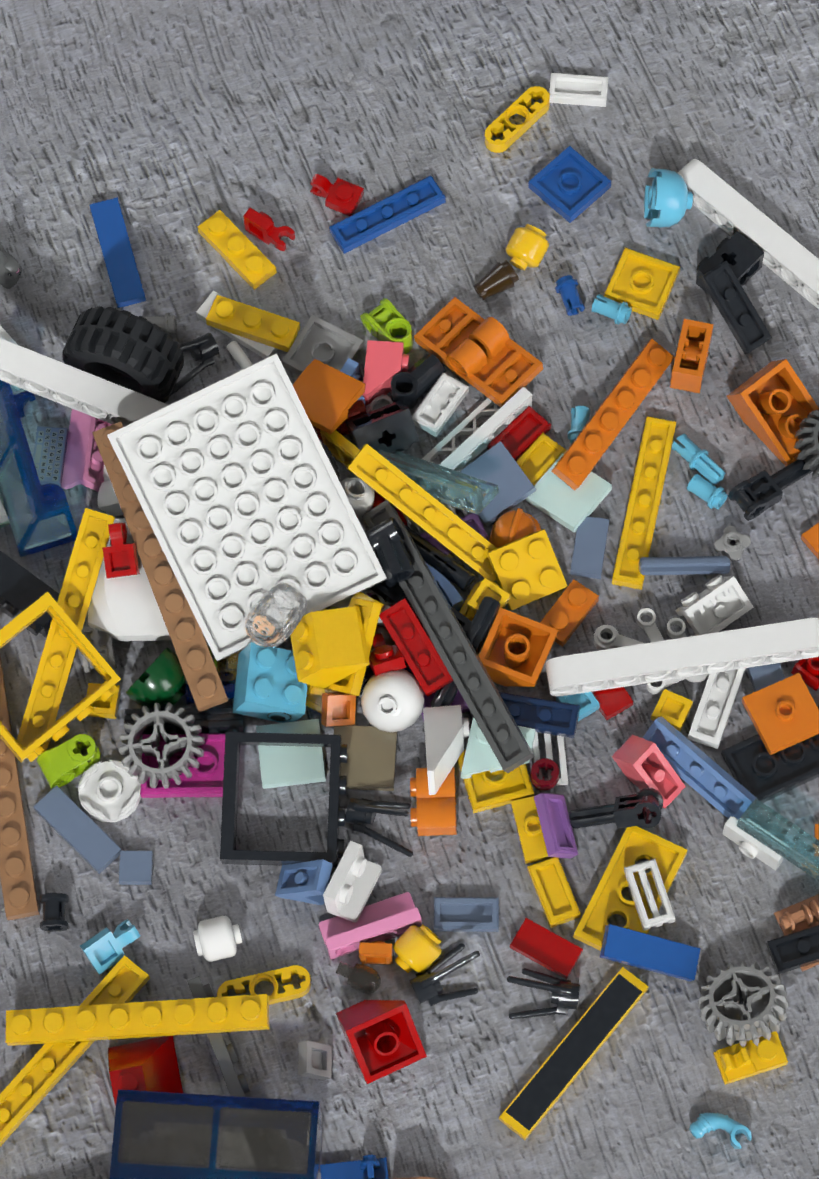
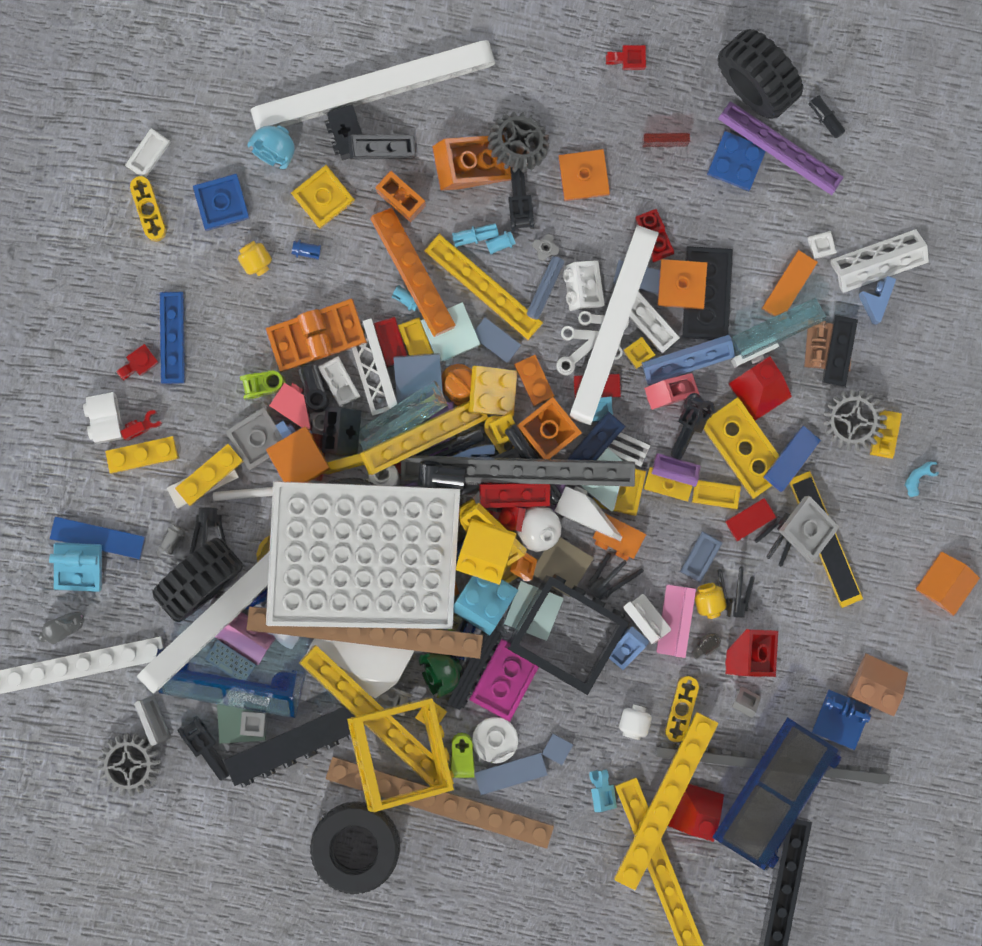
camera: 65 degrees left, 20 degrees up
black bush [40,893,69,932] -> none
red plate [102,523,140,579] -> none
light grey gear [118,703,205,789] -> none
clear piece [244,582,307,647] -> none
orange tile [359,941,393,965] -> none
dark brown cone [473,260,519,300] -> none
dark red bush [531,758,559,790] -> none
medium azure pin [592,294,632,325] -> none
white tile [624,859,675,931] -> none
none -> medium azure plate [49,542,102,592]
none -> white brick [83,392,124,444]
none -> red slope [729,356,792,421]
none -> light grey plate [779,496,839,562]

